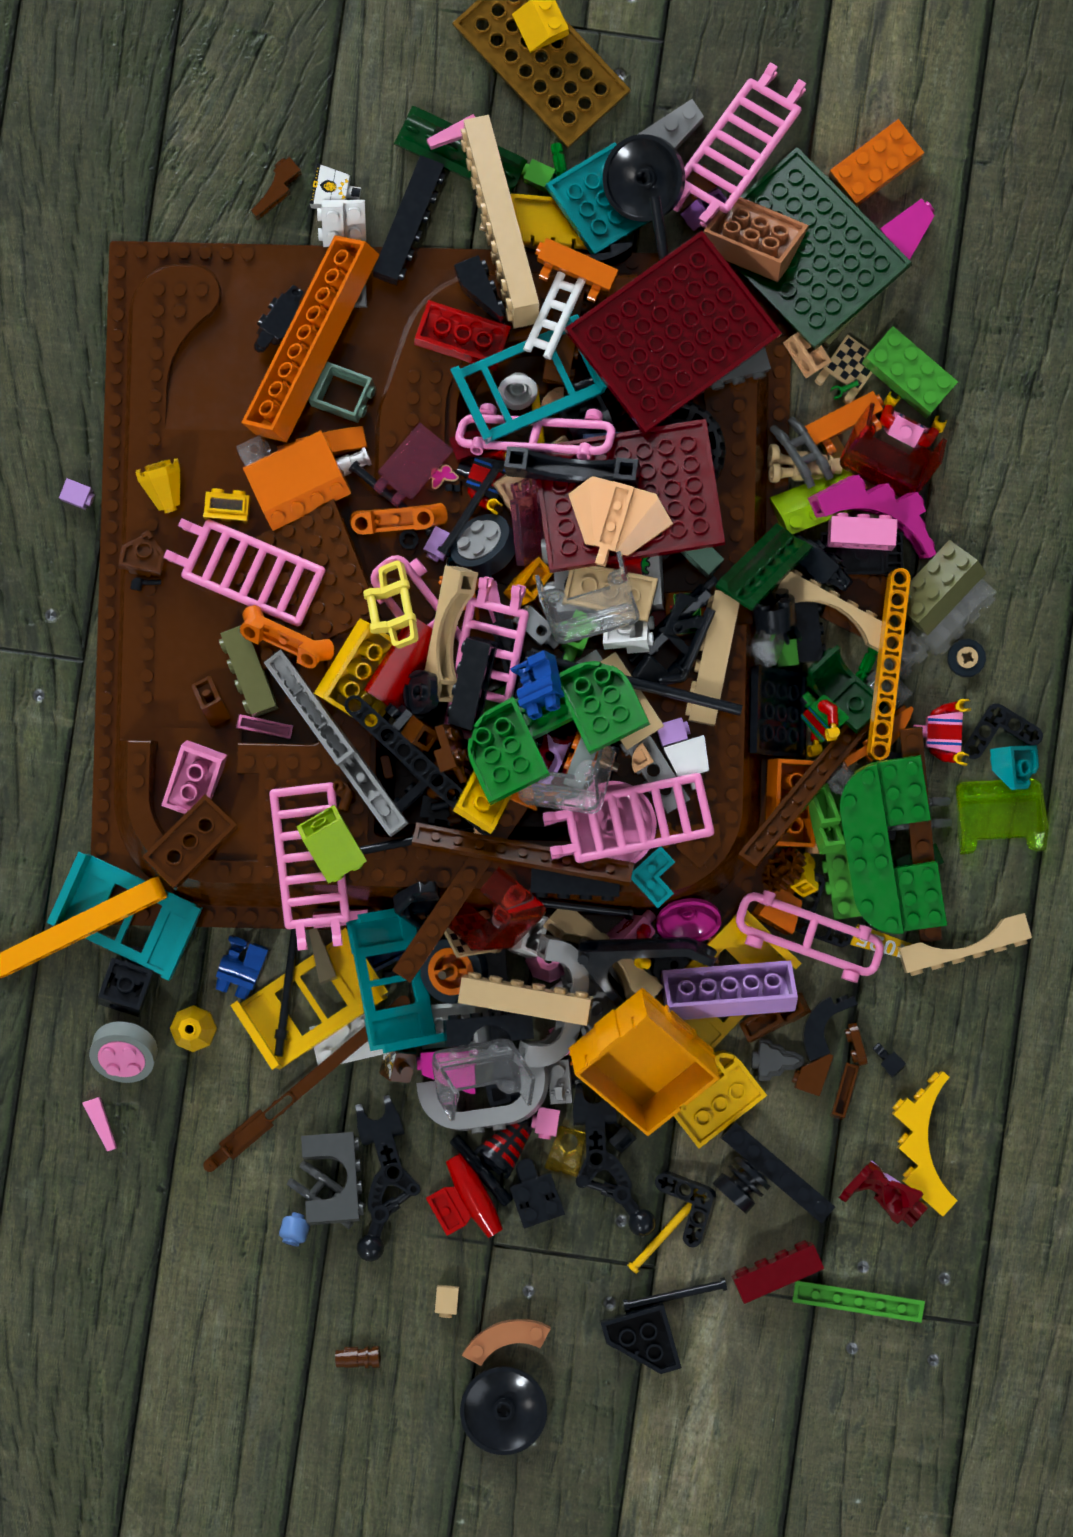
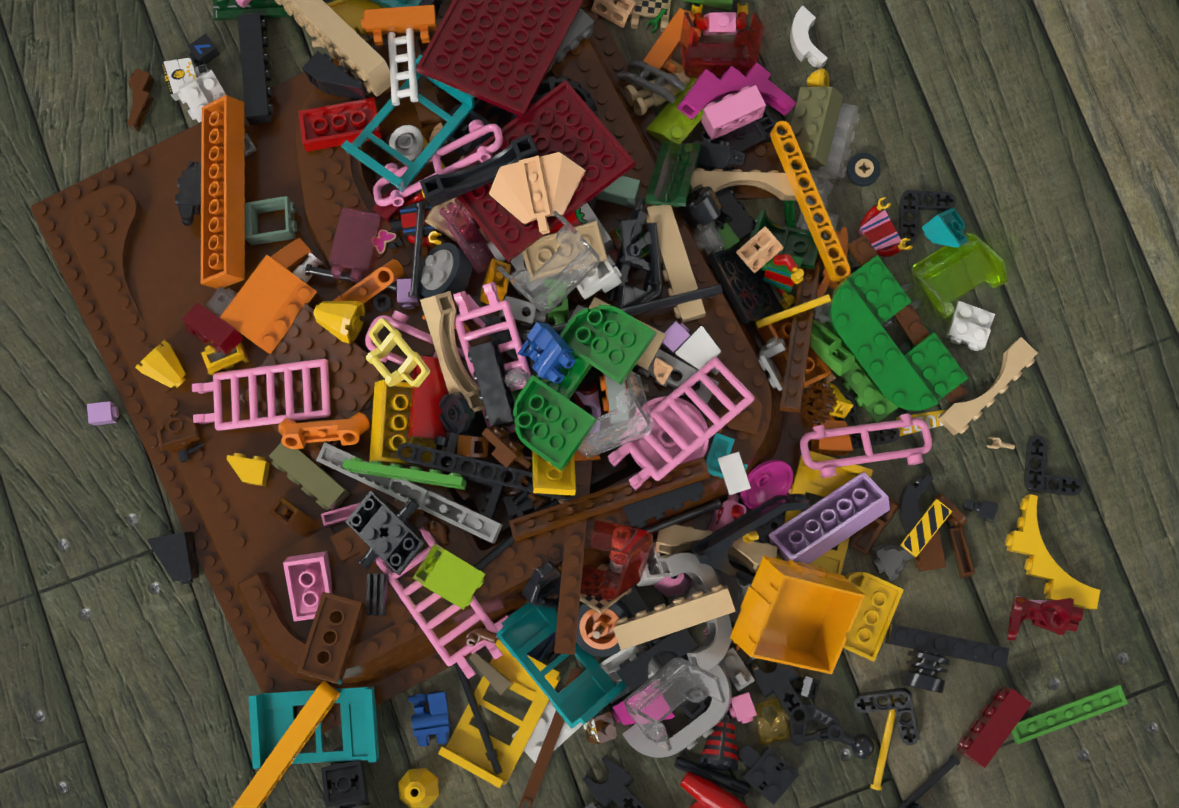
camera: 30 degrees left, 5 degrees down
none -> black slope [148,531,200,585]
none -> dark red brick [181,303,243,356]
none -> black brick [188,33,220,65]
none -> yellow slope [227,453,270,486]
none -> yellow cone [314,301,365,344]
none -> bright green plate [342,457,467,490]
none -> black slope [346,491,426,575]
none -> black tile [366,574,388,615]
none -> reddish brown arm [466,628,497,647]
none -> clear plate [504,369,530,388]
none -> white sticker [718,452,751,495]
none -> light nougat brick [736,226,784,273]
none -> yellow bar [755,294,831,328]
none -> light grey bracket [759,337,785,391]
none -> white arch [790,5,828,69]
none -> yellow cone [807,68,829,87]
none -> tile [900,499,952,557]
none -> white plate [945,301,995,351]
none -> tan hand [987,437,1015,449]
none -> black beam [1024,436,1082,496]

